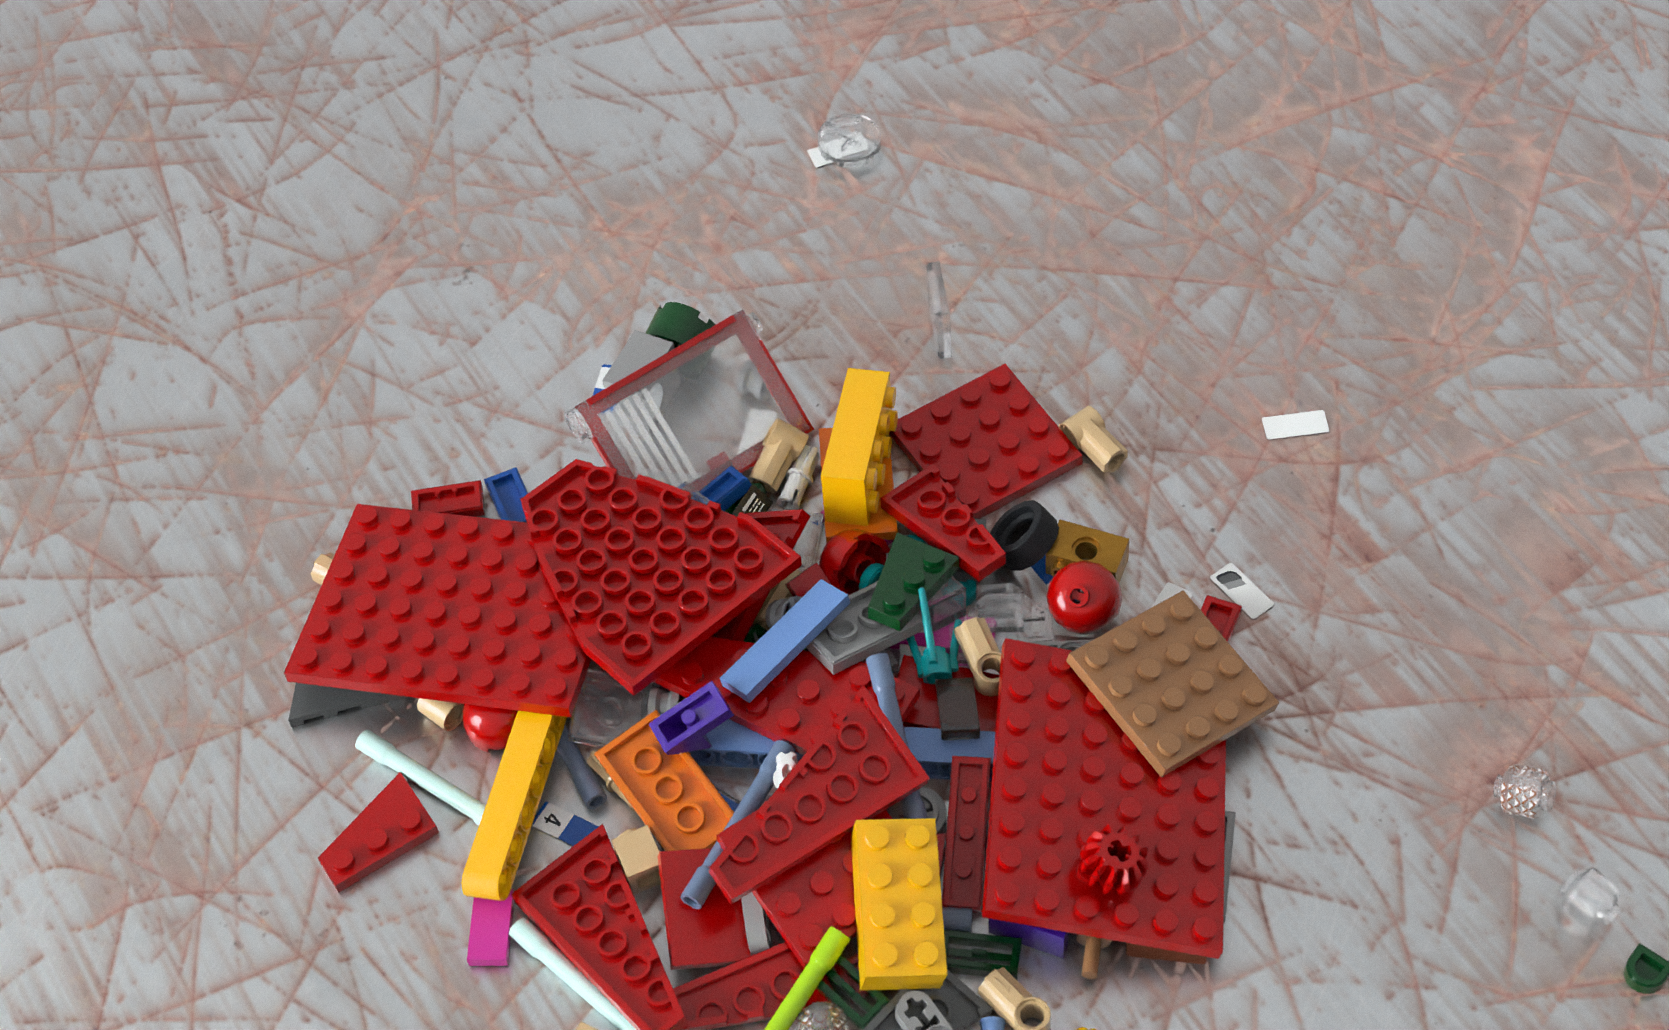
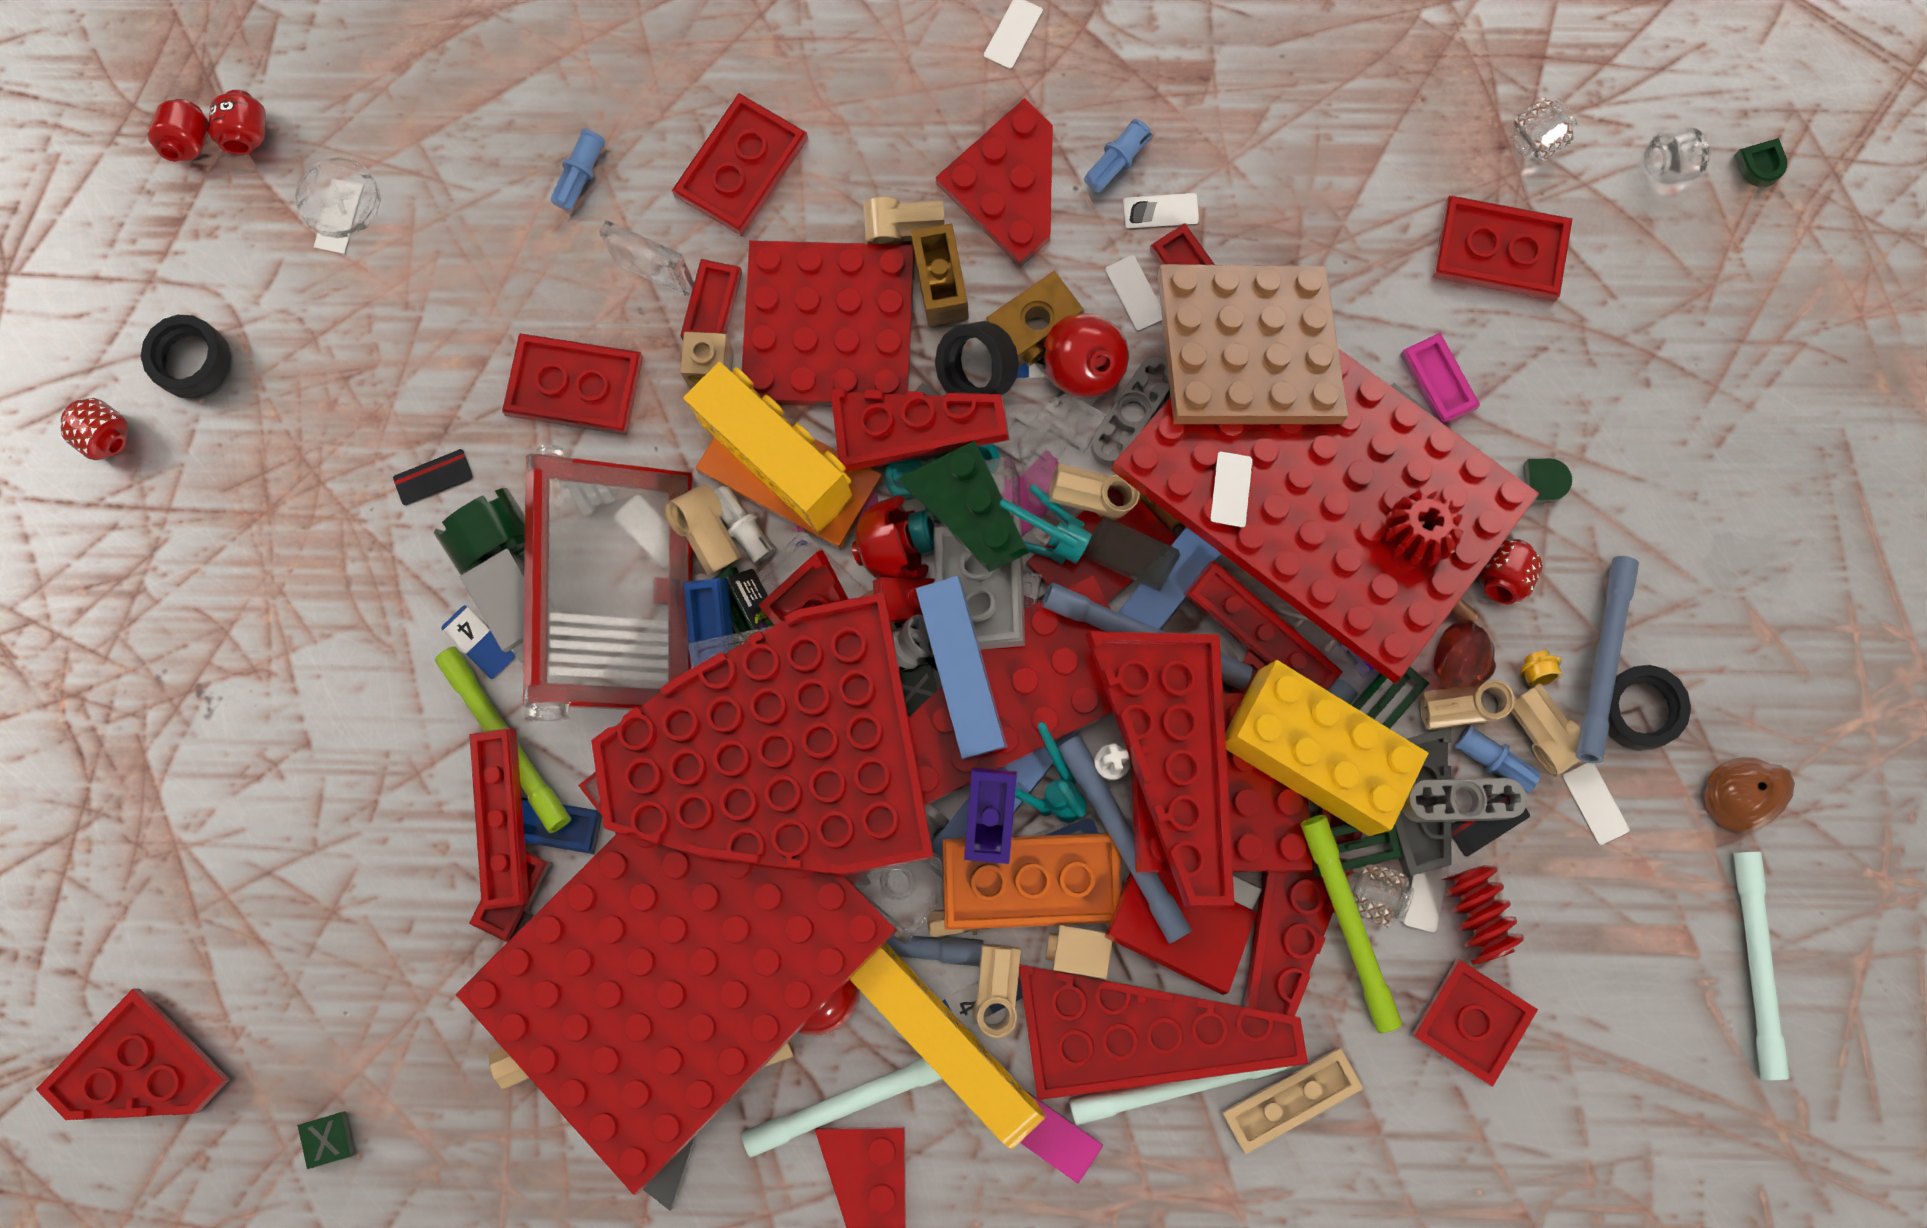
camera: 55 degrees left, 25 degrees up
none -> red plate [36,989,230,1120]
none -> red head [60,398,128,461]
none -> black tyre [140,314,231,398]
none -> red head [147,99,209,162]
none -> red head [208,90,266,155]
none -> dark green tile [297,1111,356,1169]
none -> black sticker [393,449,473,505]
none -> lime piece [435,647,571,833]
none -> red tile [469,728,530,910]
none -> red tile [502,333,643,435]
none -> medium blue axle [551,129,606,211]
none -> red tile [672,93,808,236]
none -> red tile [680,259,742,340]
none -> tan brick [680,332,733,388]
none -> pearl gold brick [911,223,969,327]
none -> red plate [935,98,1053,268]
none -> tan piece [973,944,1021,1038]
none -> teal plant [1015,722,1086,823]
none -> medium blue axle [1084,119,1153,192]
none -> white sticker [1211,451,1252,527]
none -> dark pink tile [1400,333,1480,425]
none -> red tile [1432,195,1573,301]
none -> clear red hair [1434,619,1496,689]
none -> red head [1478,539,1543,605]
none -> dark green tile [1524,458,1572,504]

